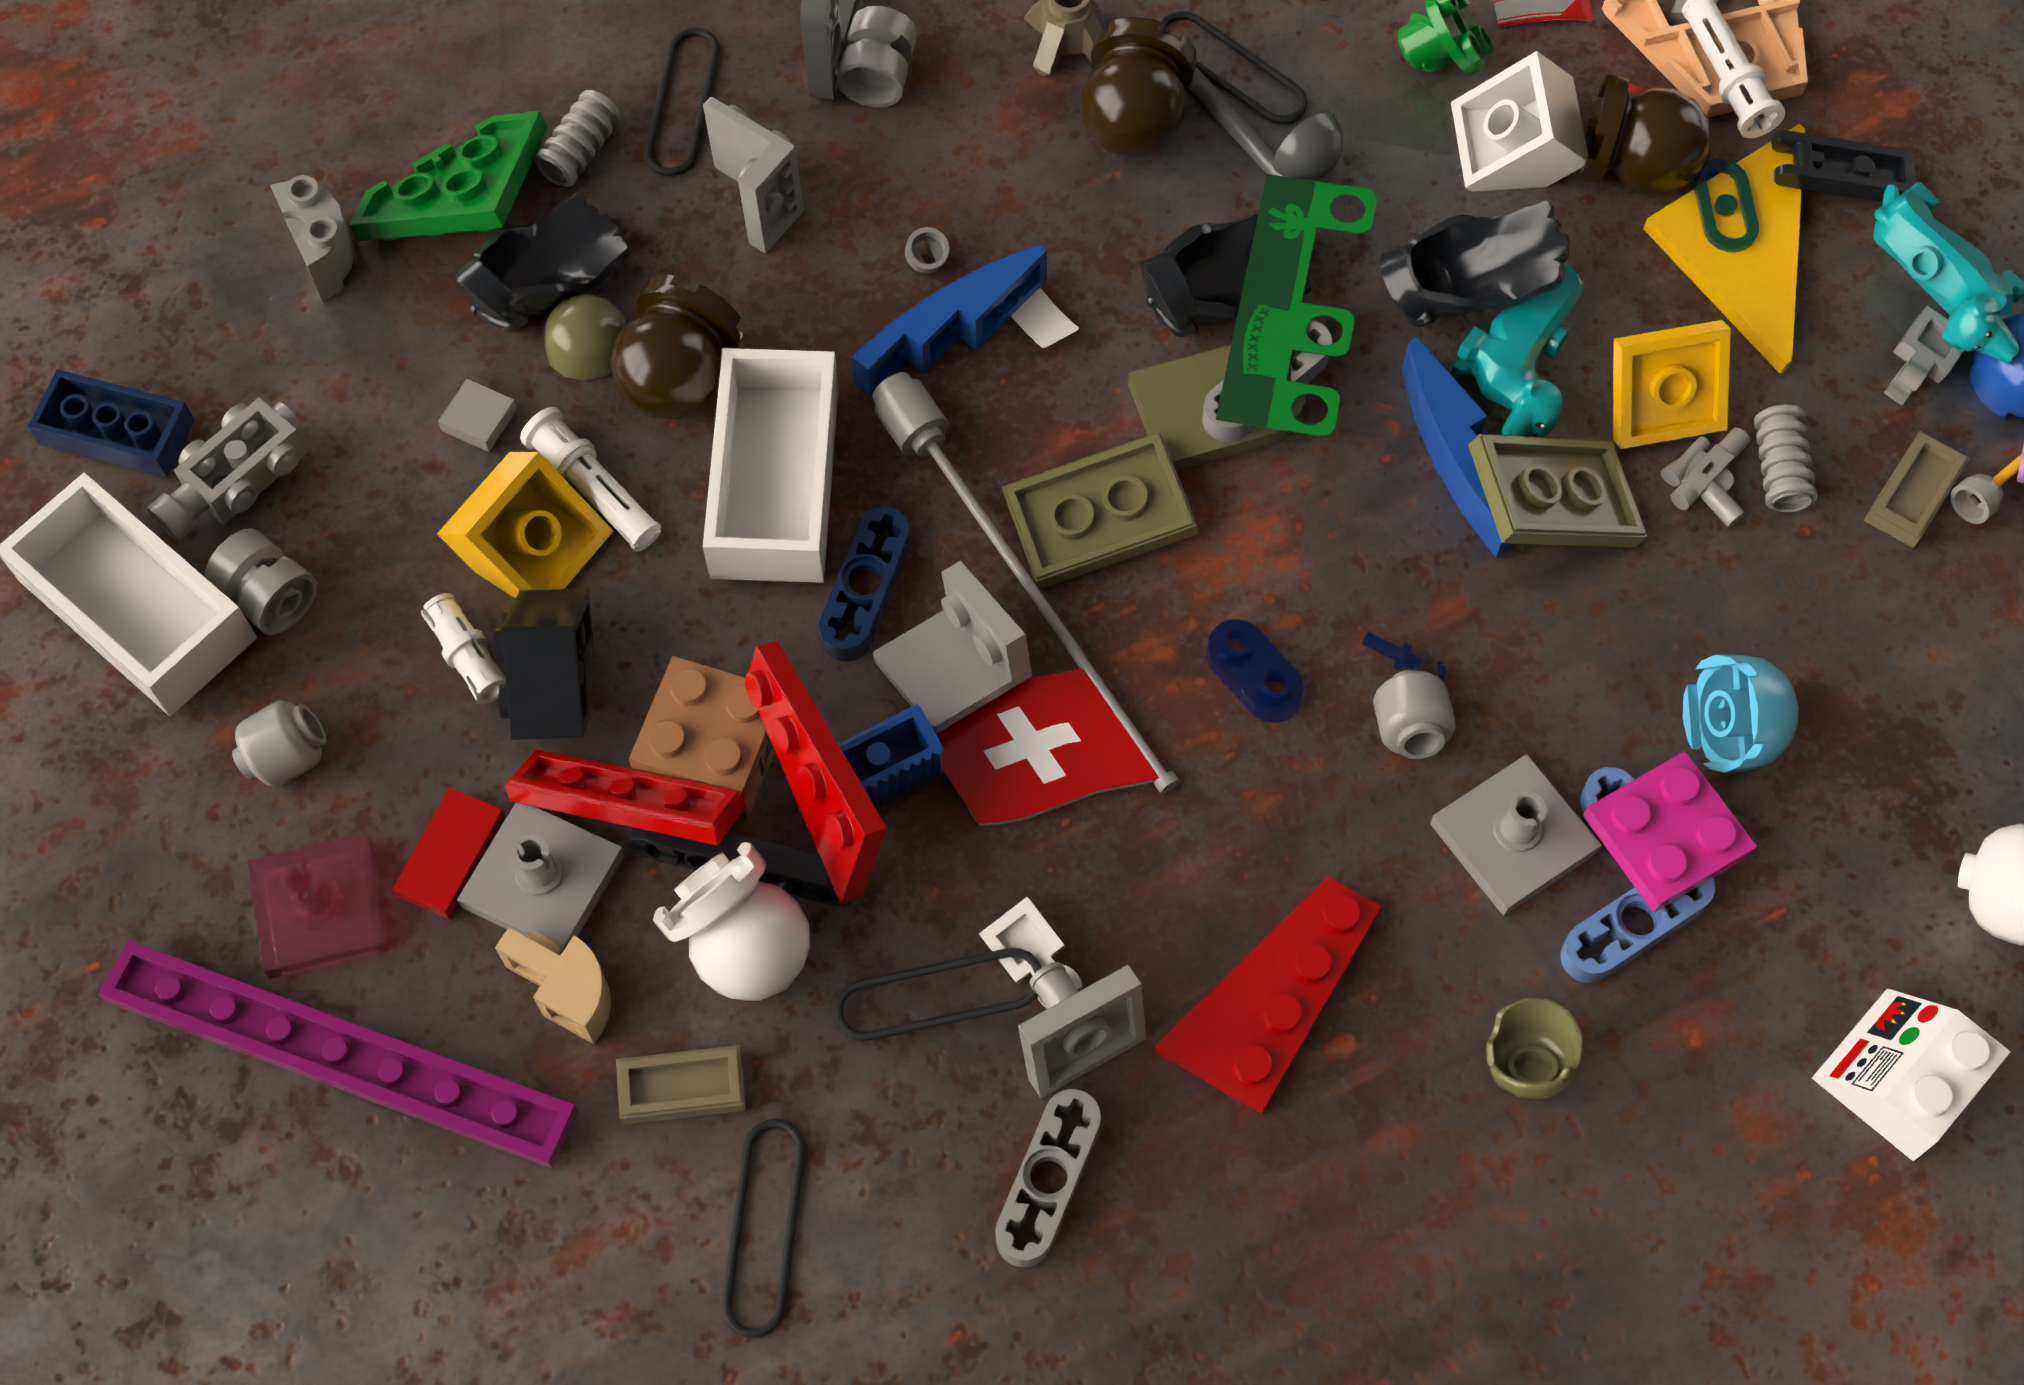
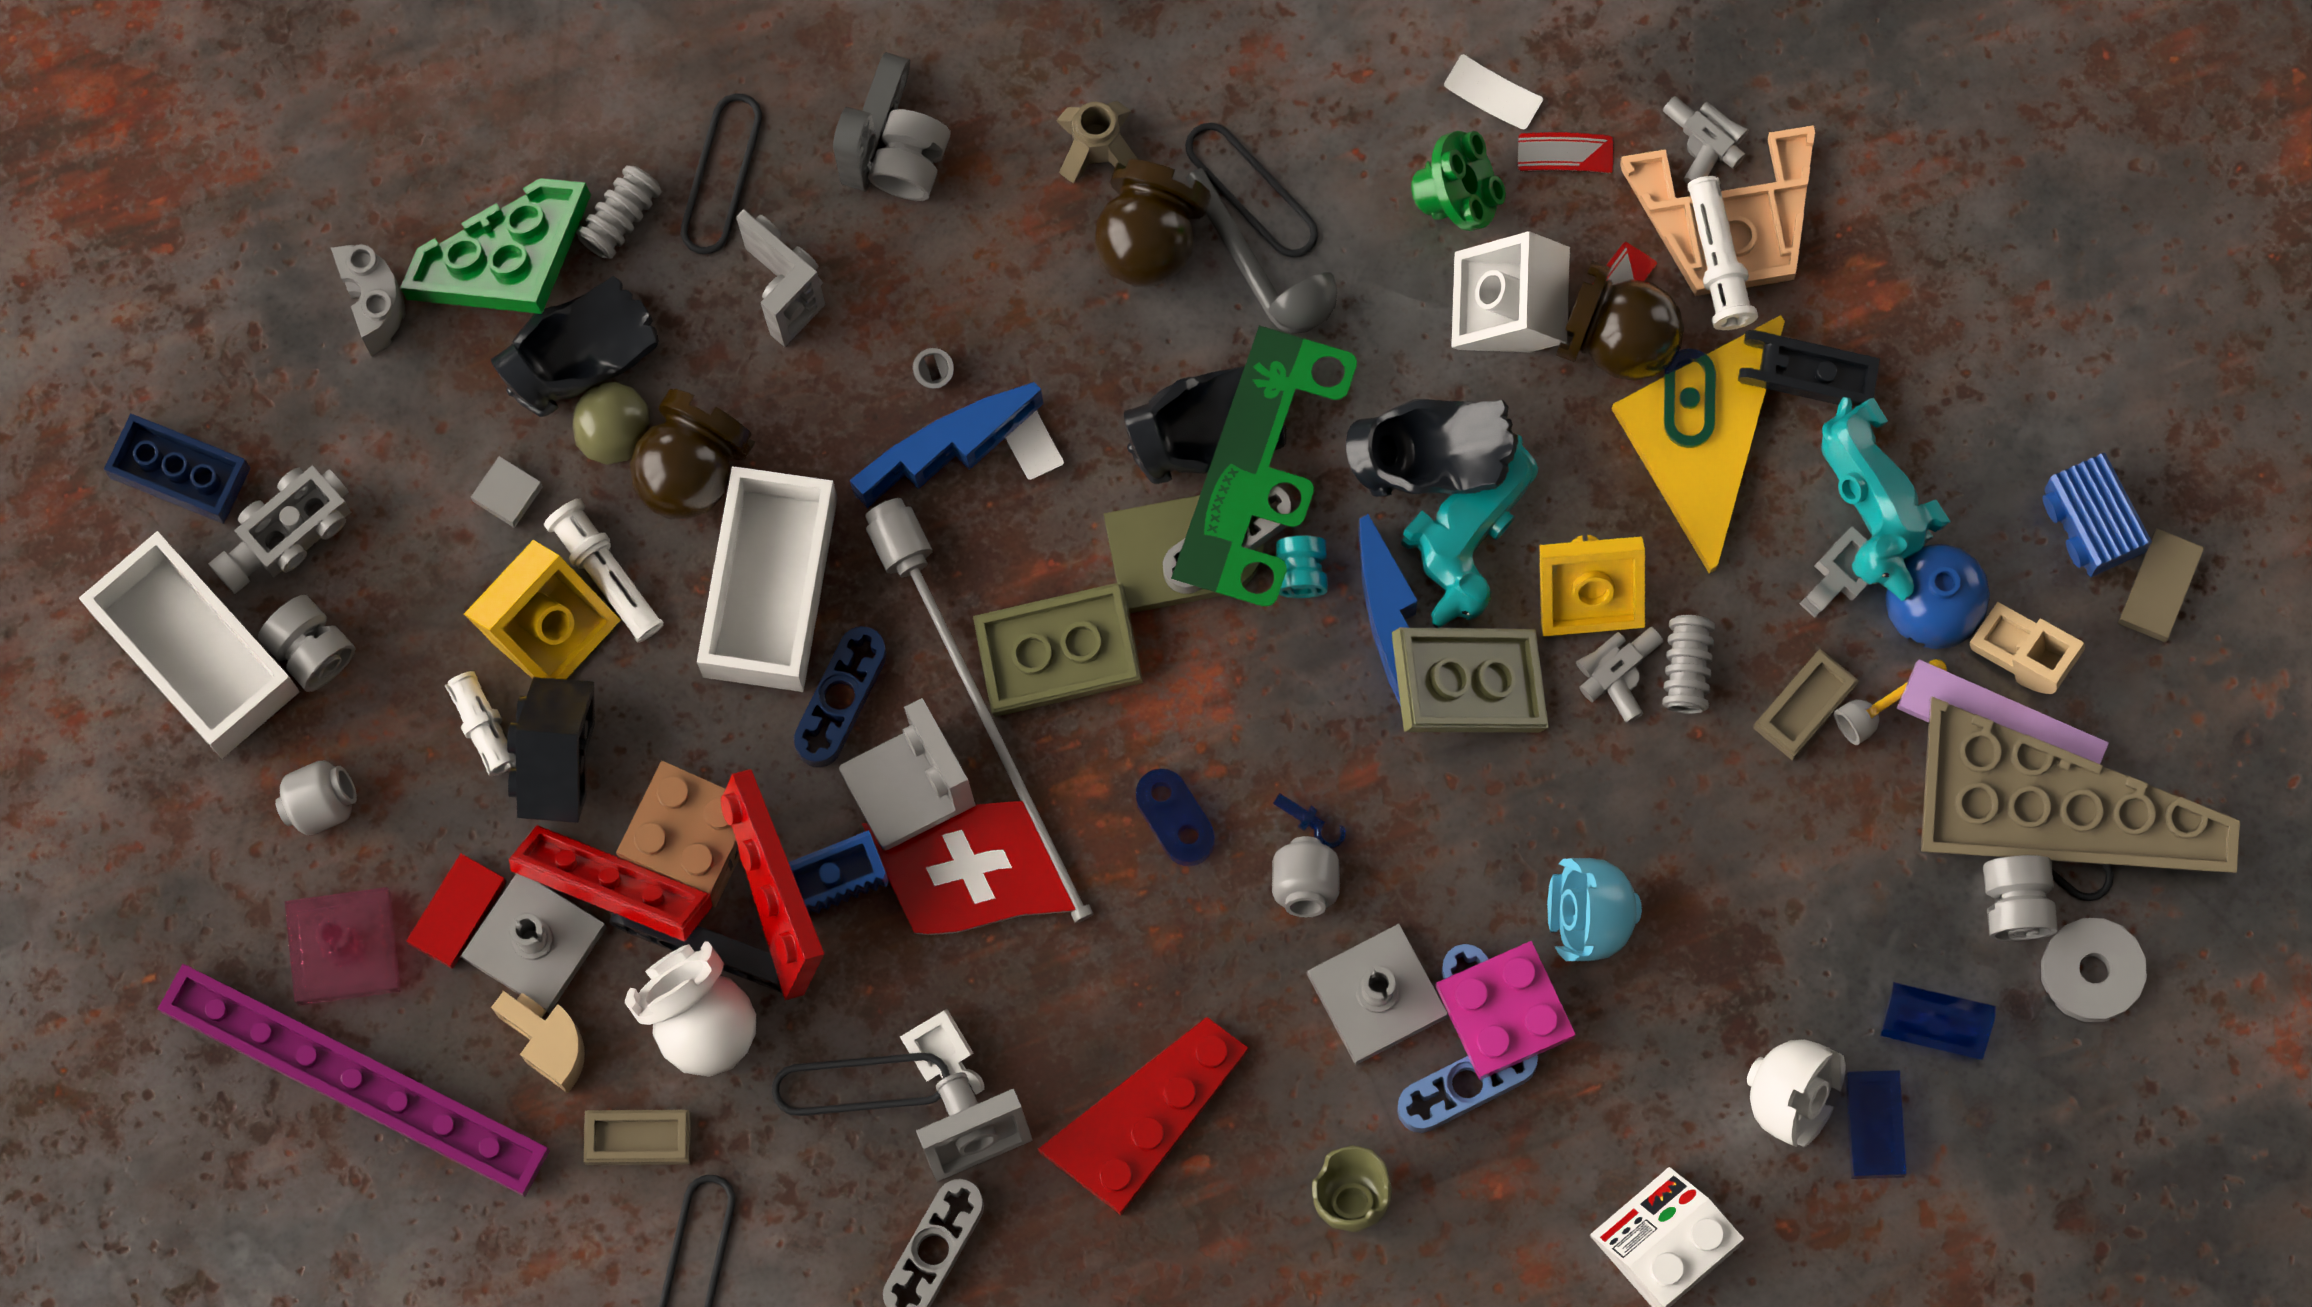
camera: 10 degrees right, 10 degrees up
none -> teal wheel [1276,536,1328,598]

